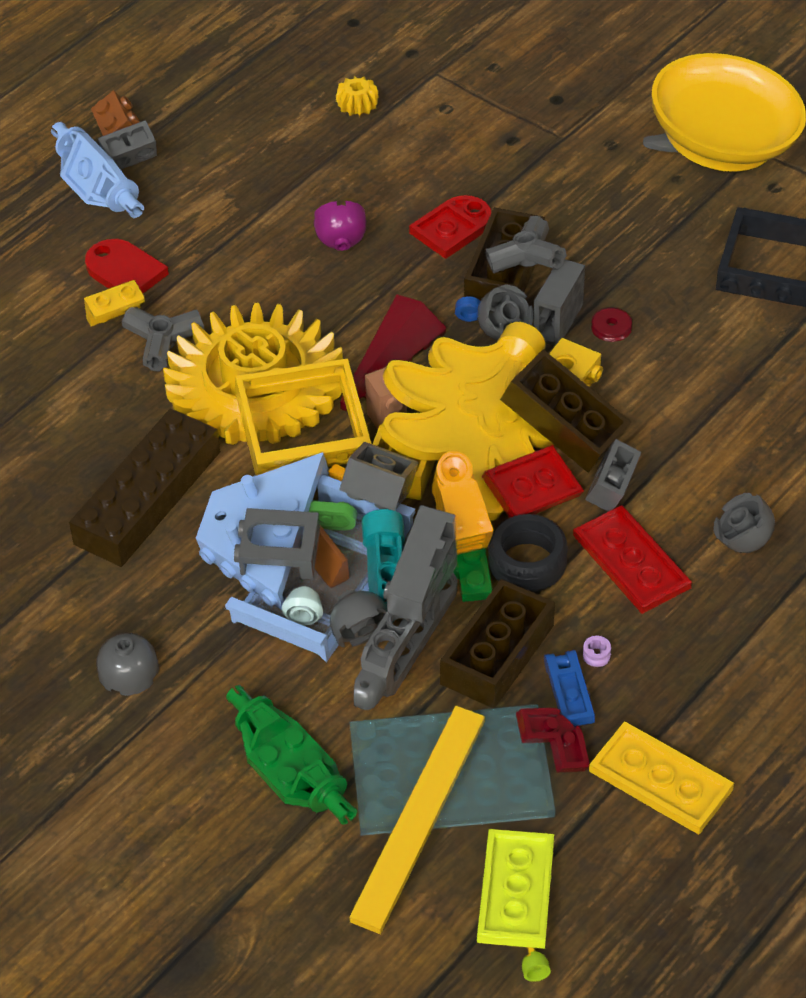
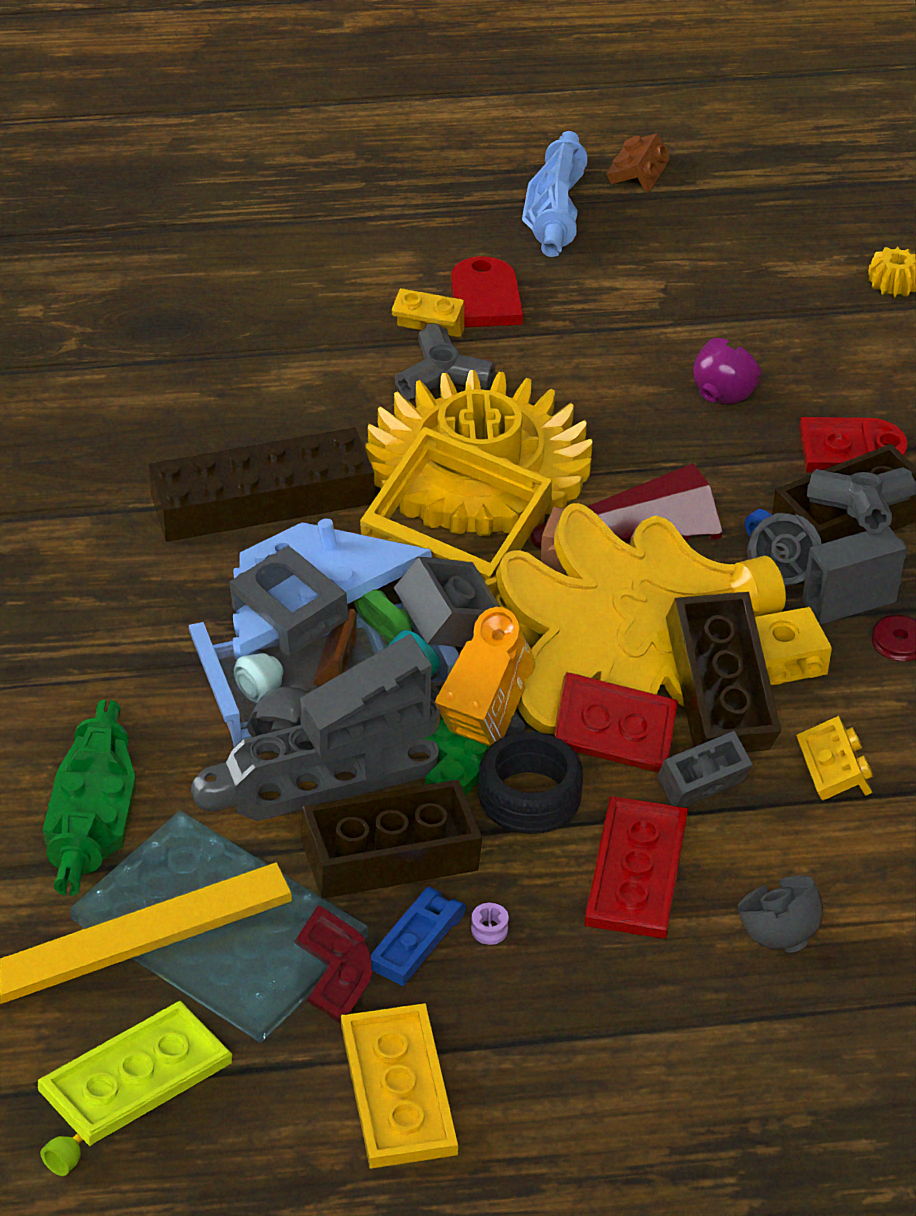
camera: 40 degrees right, 5 degrees down
dark grey cylinder [96,632,159,696] -> none
dark grey brick [98,120,157,170] -> none
none -> yellow bracket [796,716,874,801]

